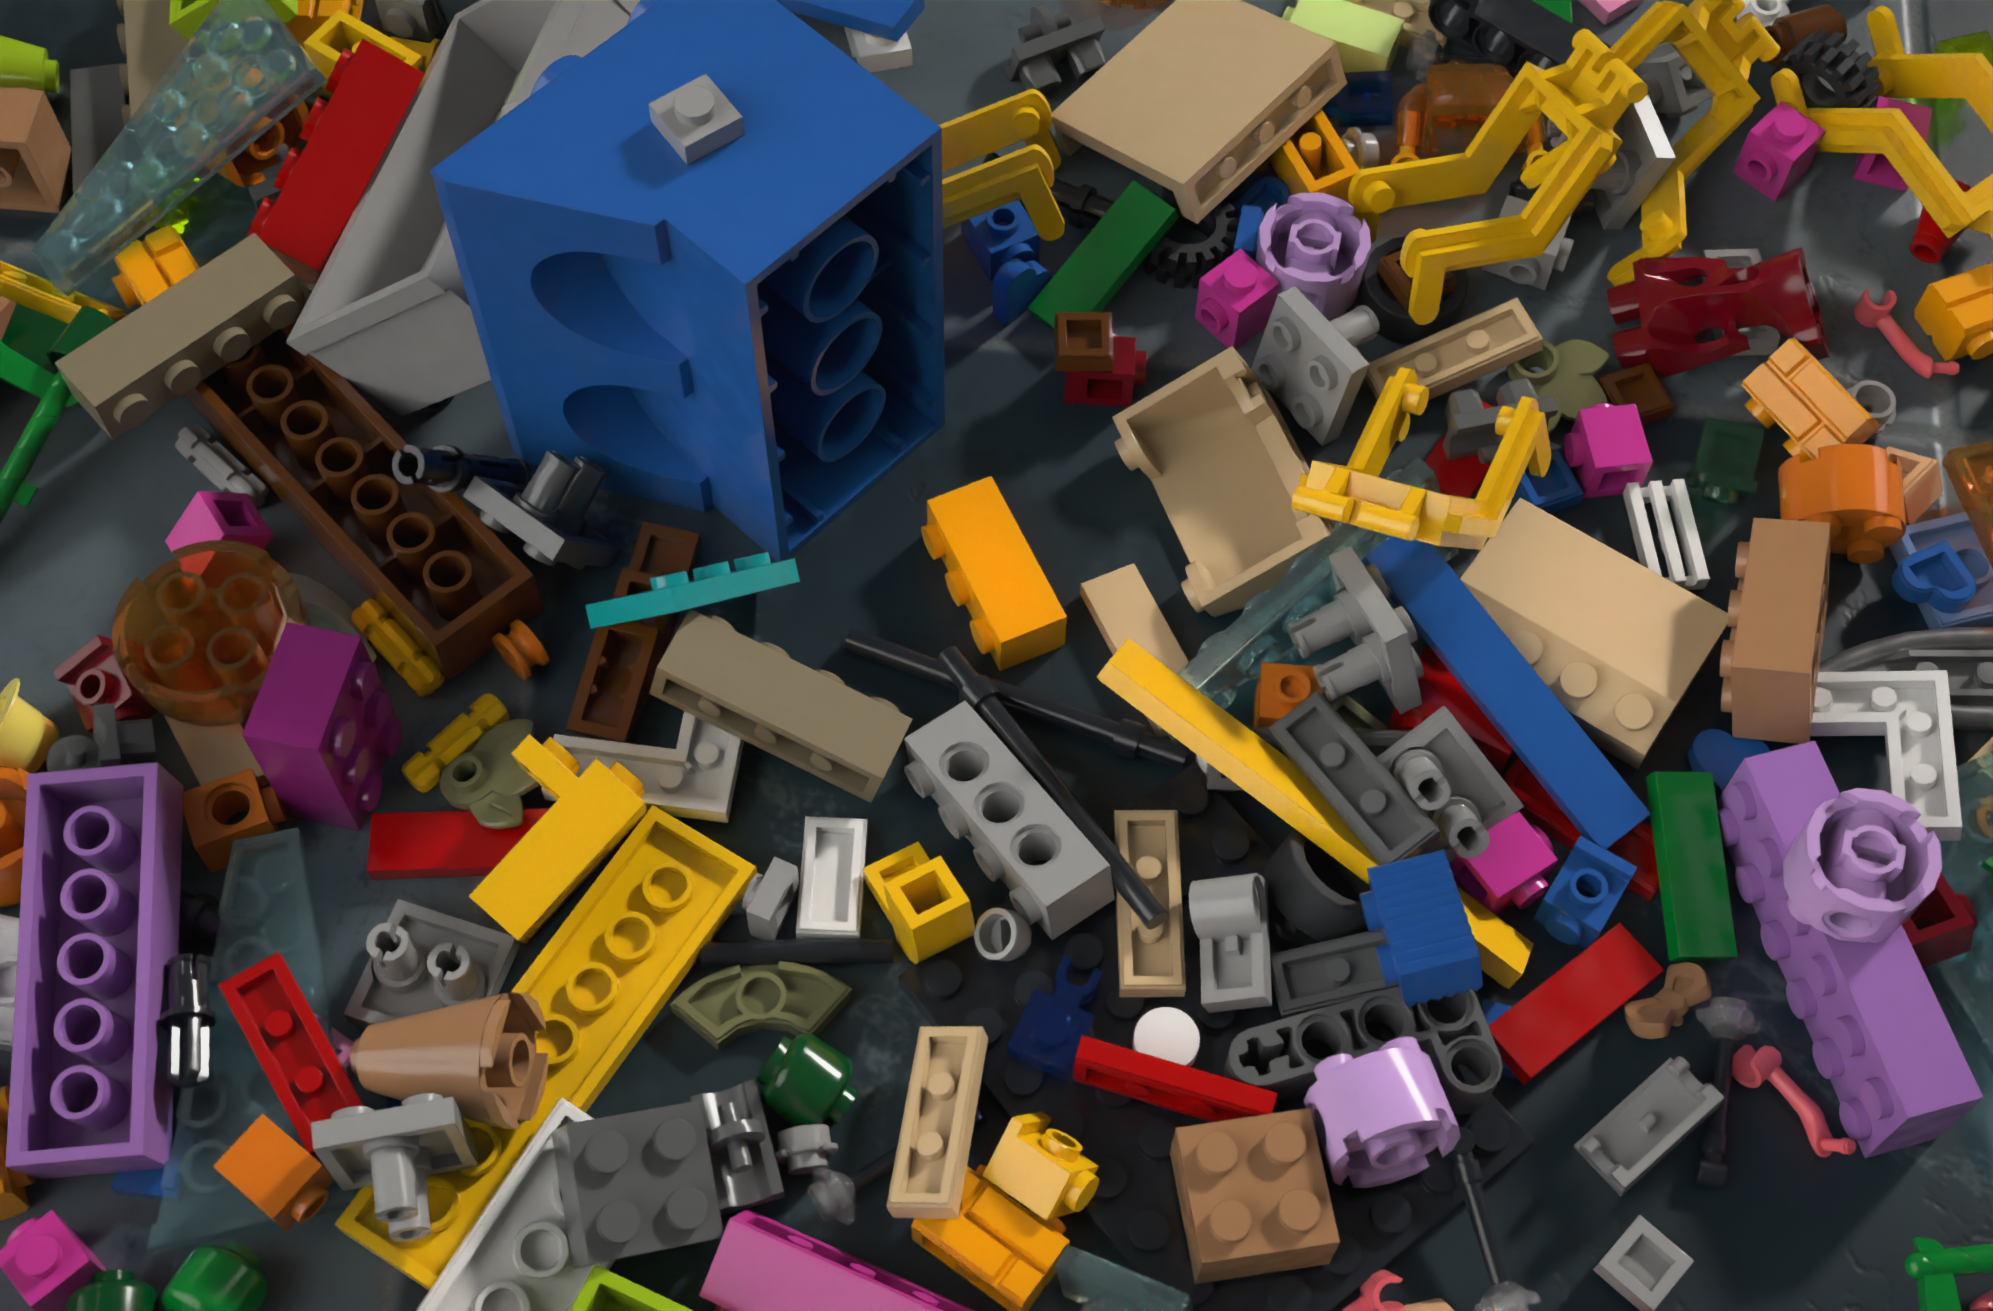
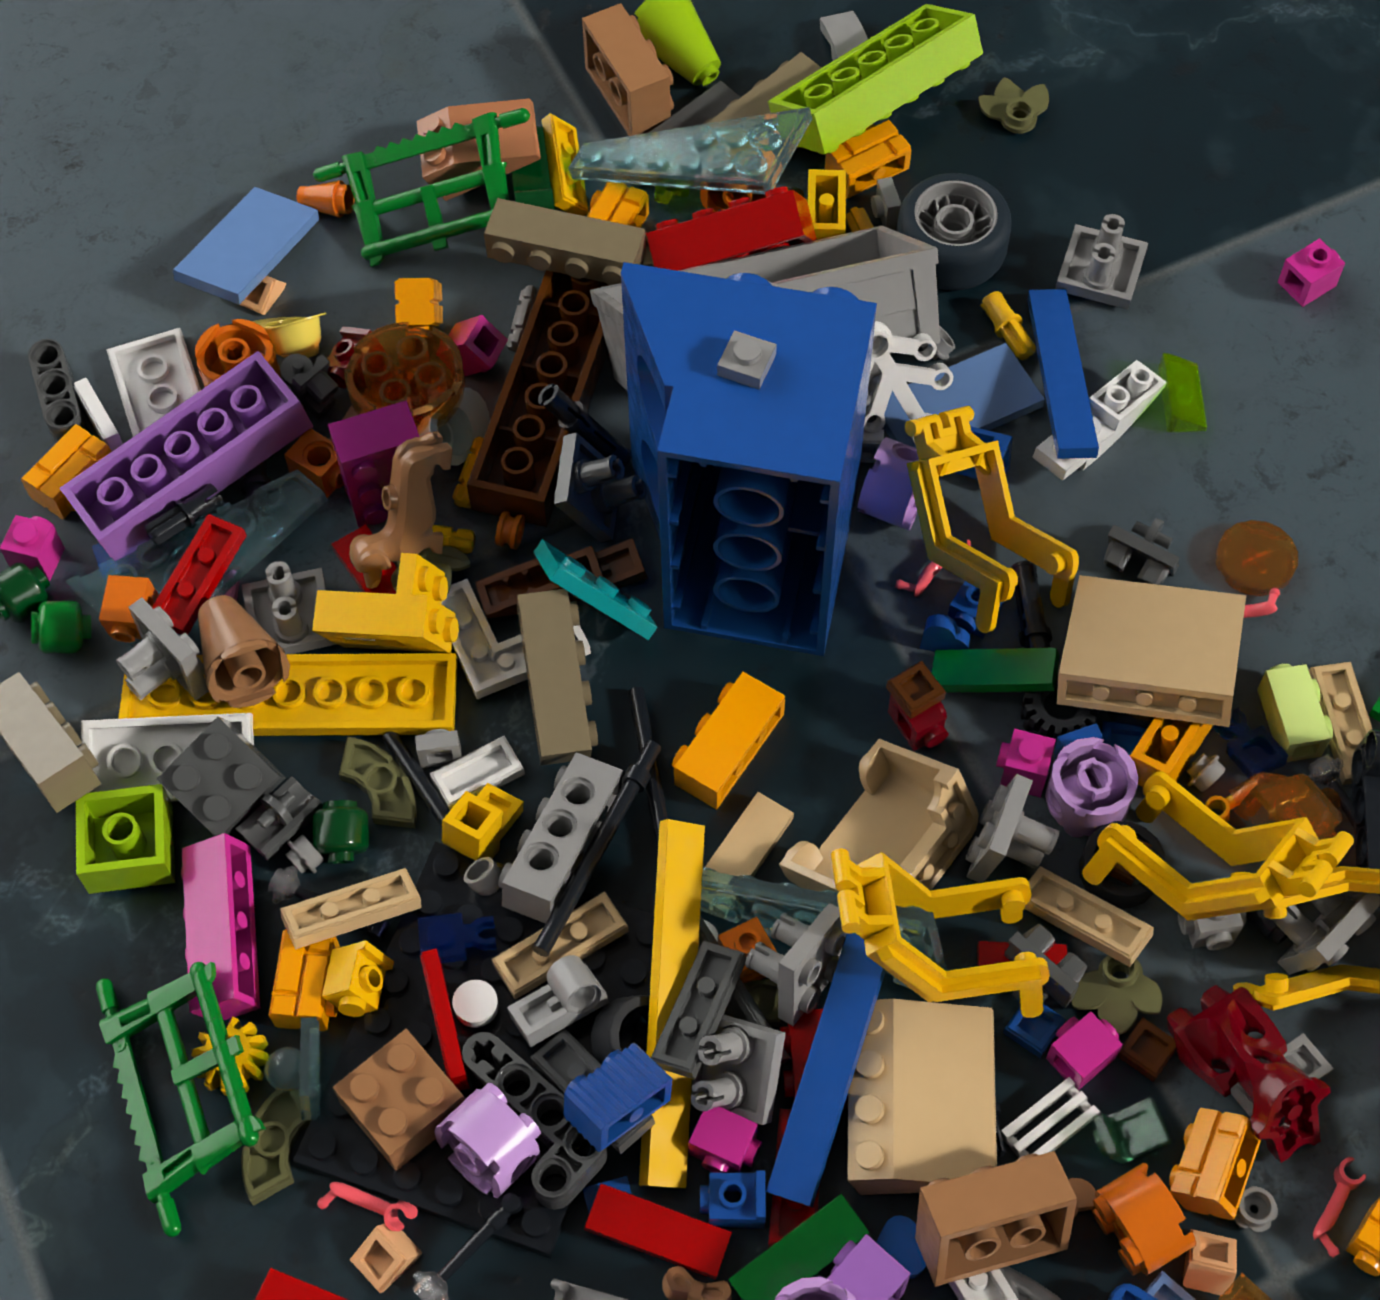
camera: 60 degrees right, 0 degrees up
none -> medium nougat animal [349,431,453,589]
none -> light orange brick [394,278,443,334]

